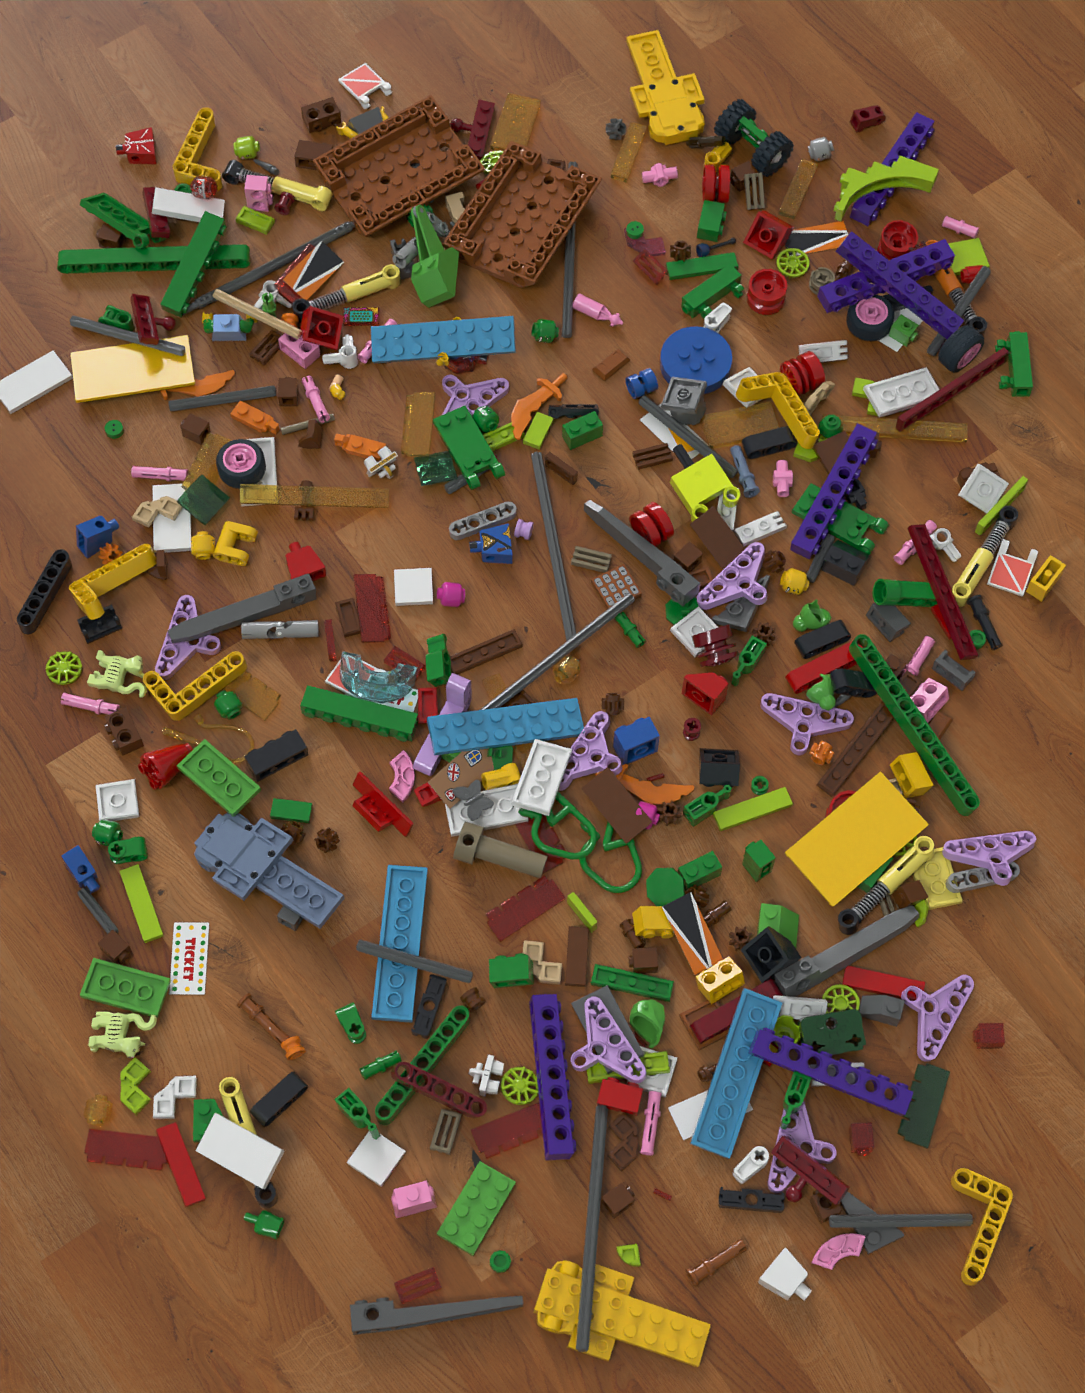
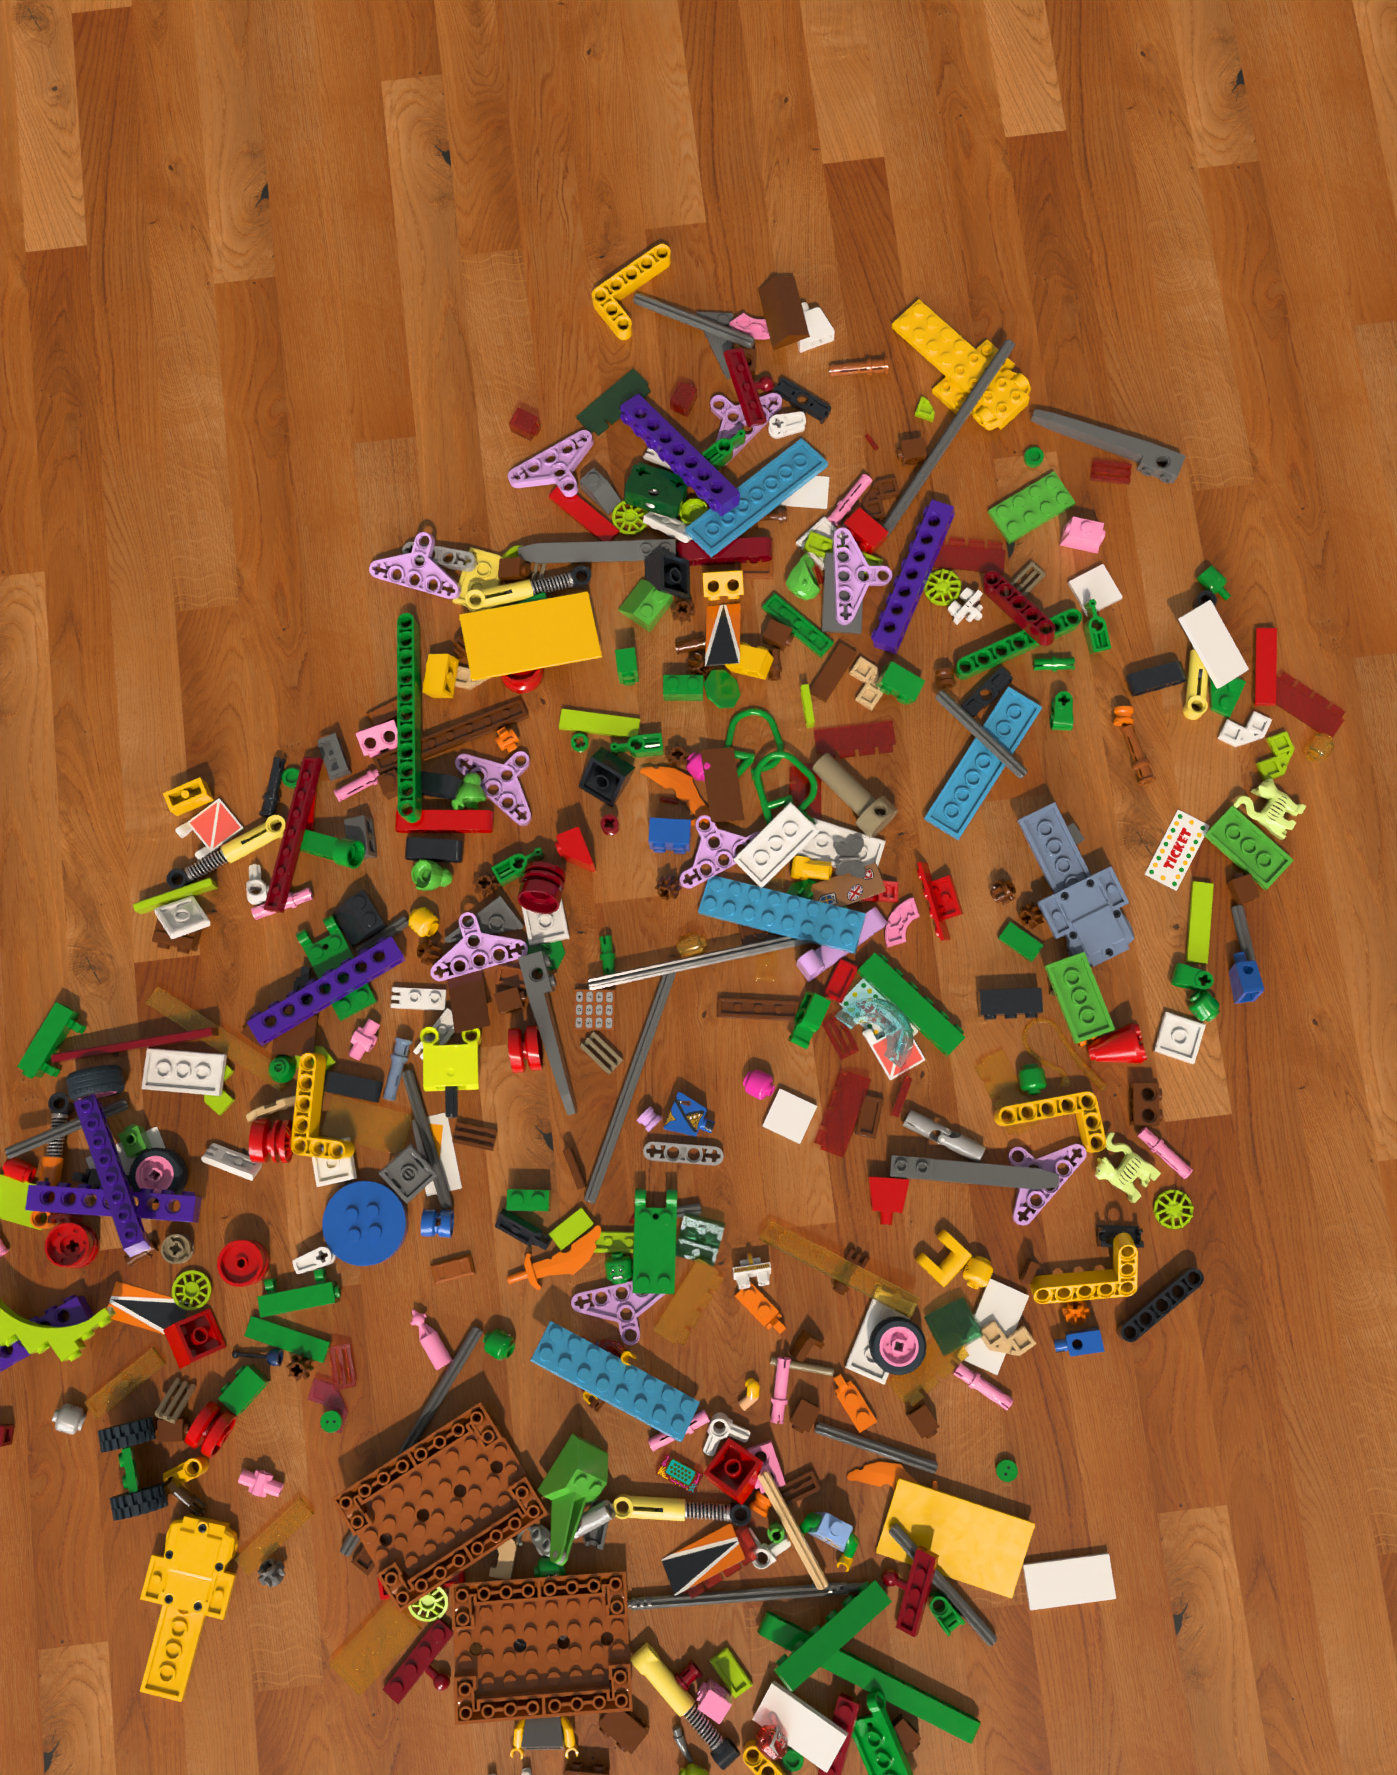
camera: 145 degrees left, 15 degrees up
none -> reddish brown slope [758,277,810,350]

